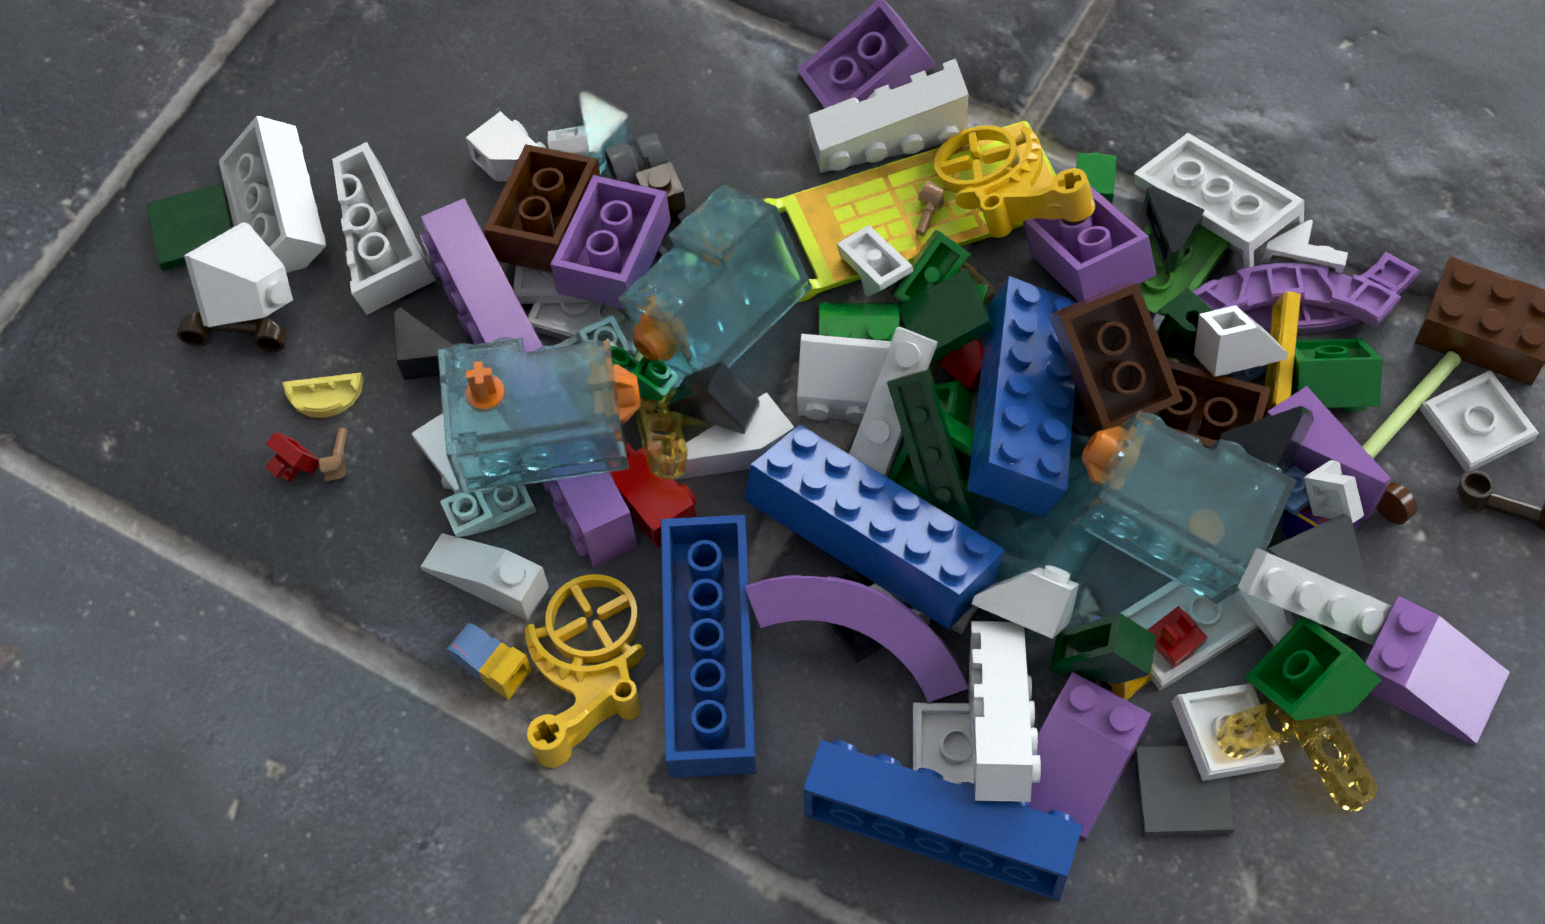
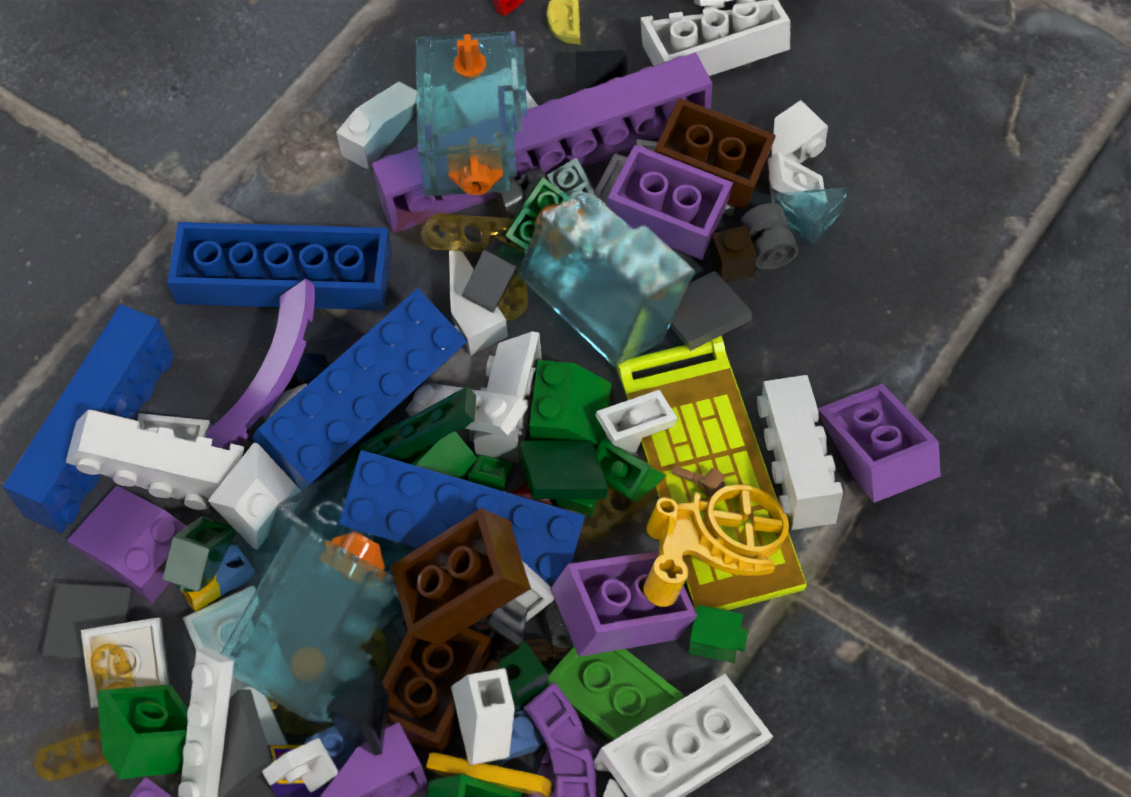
camera: 95 degrees right, 0 degrees up
medium nougat hand [319,428,348,482] -> none
leg [446,623,532,700] -> none
yellow piece [525,574,645,768] -> none
red brick [600,439,697,549] -> none
black slope [1142,186,1205,274] -> none
red tile [1147,606,1208,668] -> none

